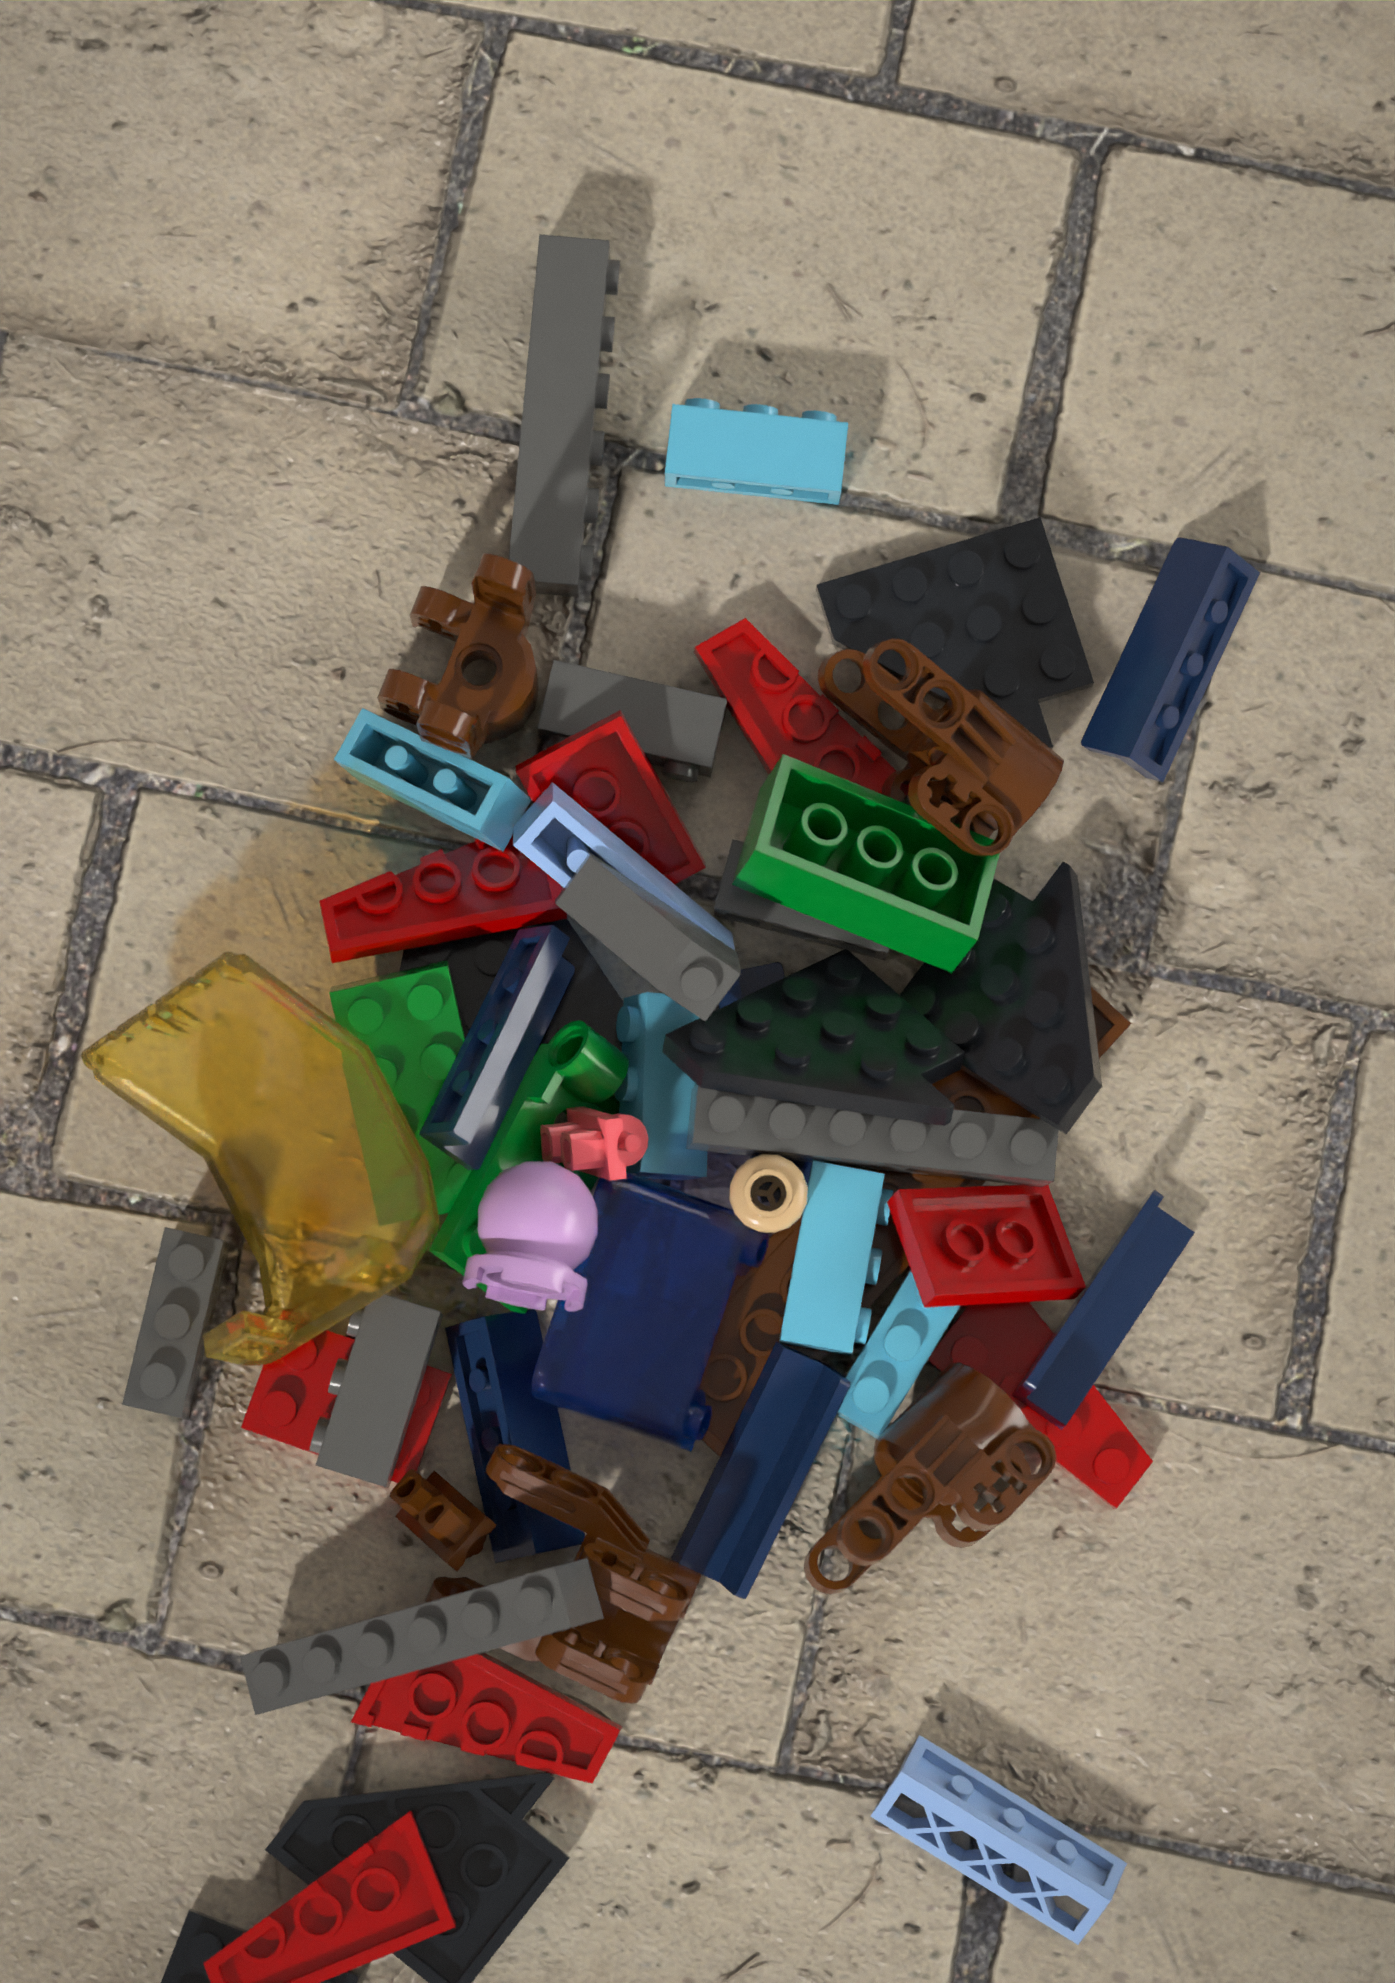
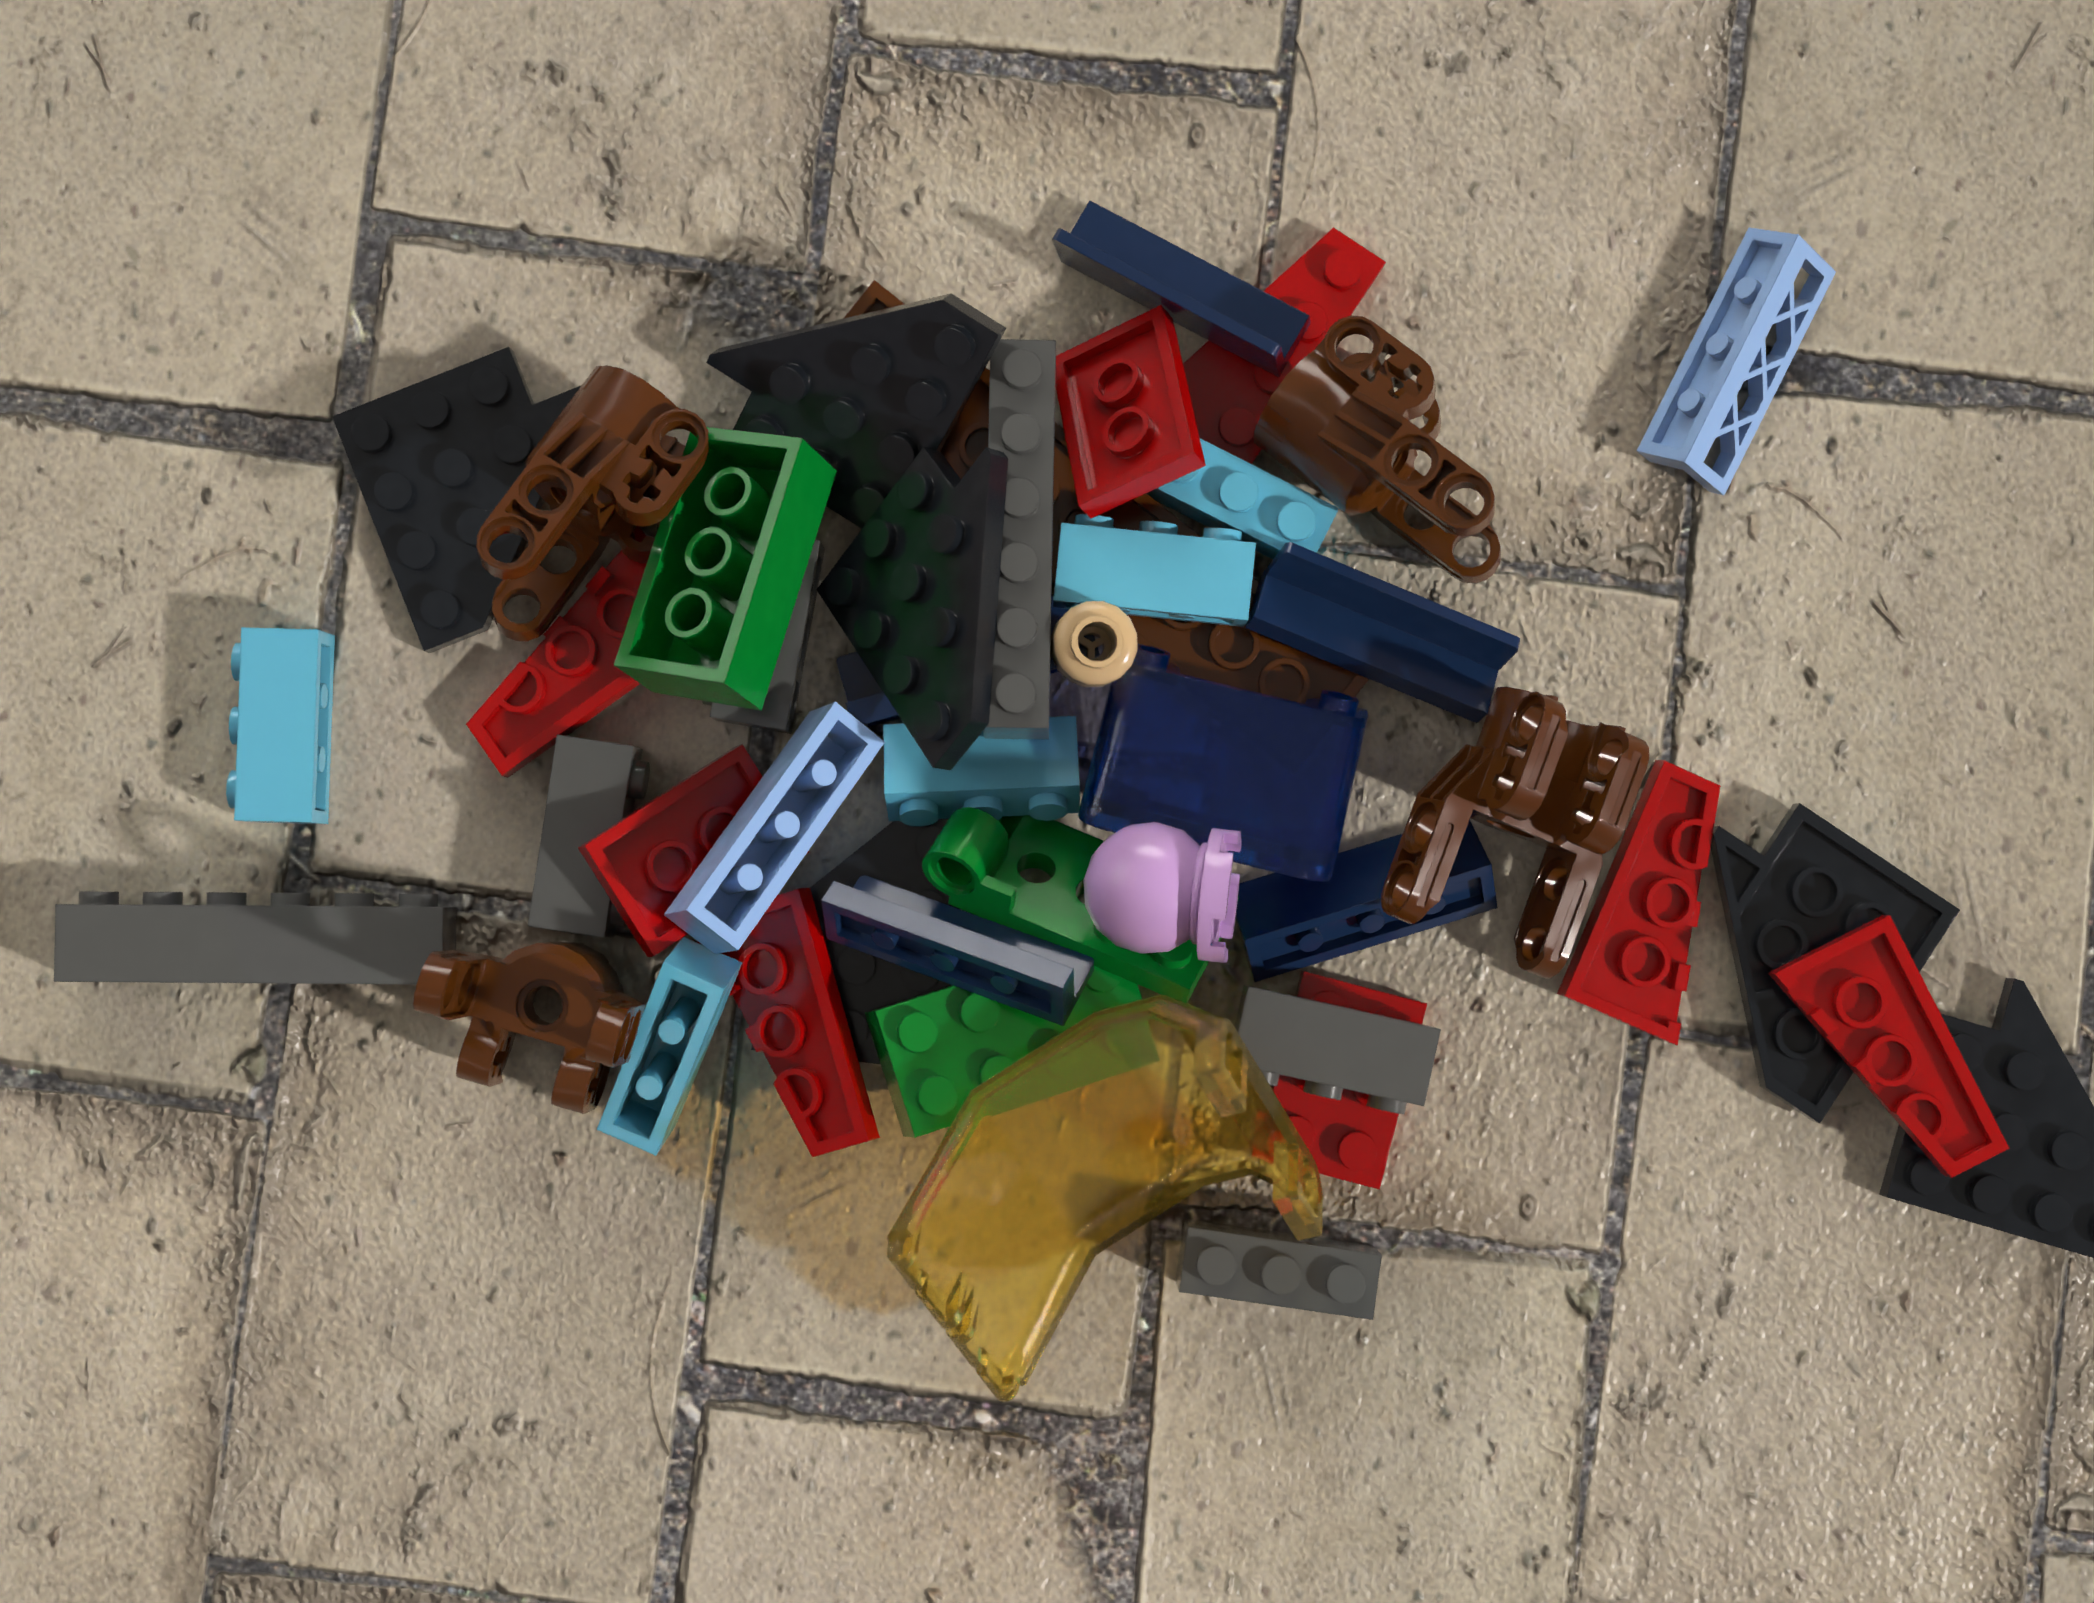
camera: 90 degrees left, 5 degrees up
dark grey brick [240,1558,604,1715] -> none
reddish brown hips [389,1469,496,1572] -> none
coral hips [540,1106,649,1181] -> none
dark grey slope [555,853,741,1021] -> none
dark blue panel [1081,537,1260,782] -> none

